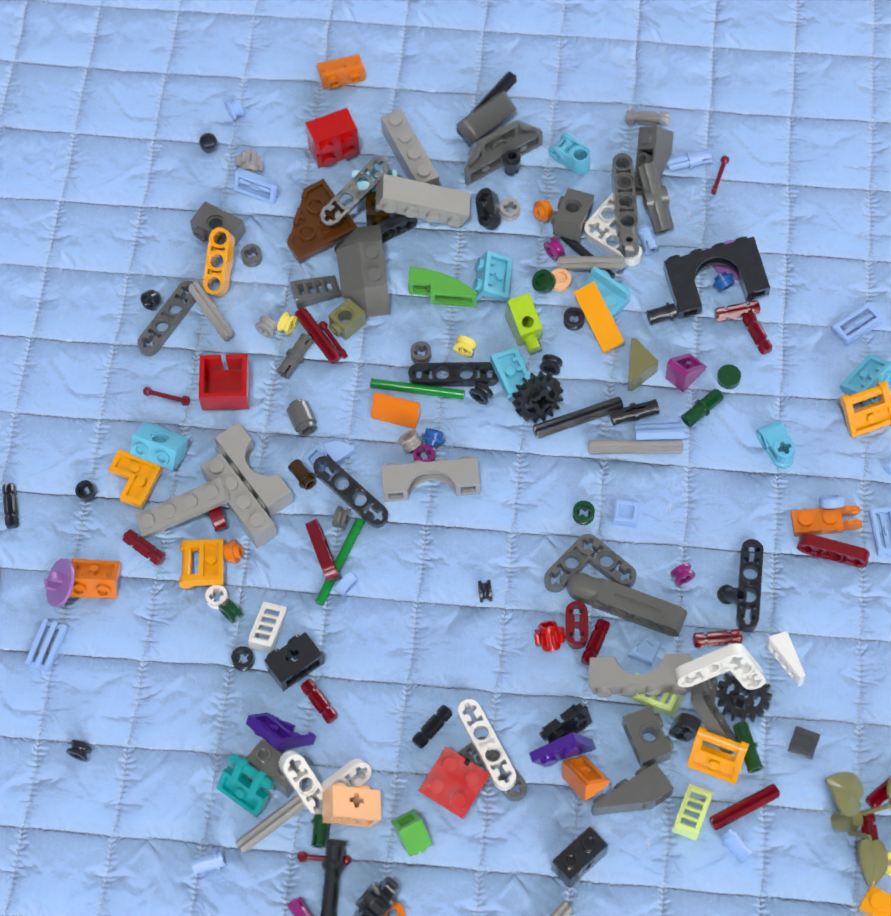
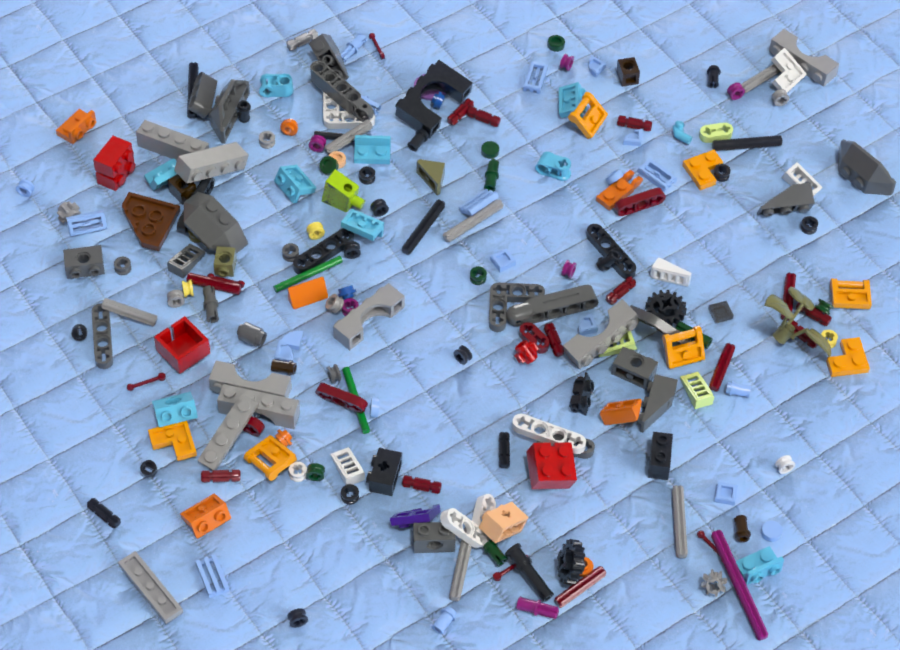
camera: 45 degrees left, 10 degrees down
medium lavender piece [44,558,75,607] -> none
black hinge [199,133,218,153] -> none
light orange beam [203,227,235,297] -> none
teal plate [216,753,275,817] -> none
black beam [313,456,388,528] -> none
beam [320,157,390,227] -> none
bright green brick [391,809,433,857] -> none
bright green slope [408,266,477,308] -> none
black beam [475,188,501,230] -> none
black gear [512,371,564,423] -> none
dark purple wing [529,732,596,767] -> none
dark grey brick [551,188,594,241] -> none
light orange tile [574,281,625,354] -> none
black pin [609,399,659,426] -> none
dark grey piece [637,162,674,234] -> none
magenta slope [665,353,707,392] -> none
black beam [669,713,701,742] -> none
white beam [675,643,766,690] -> none

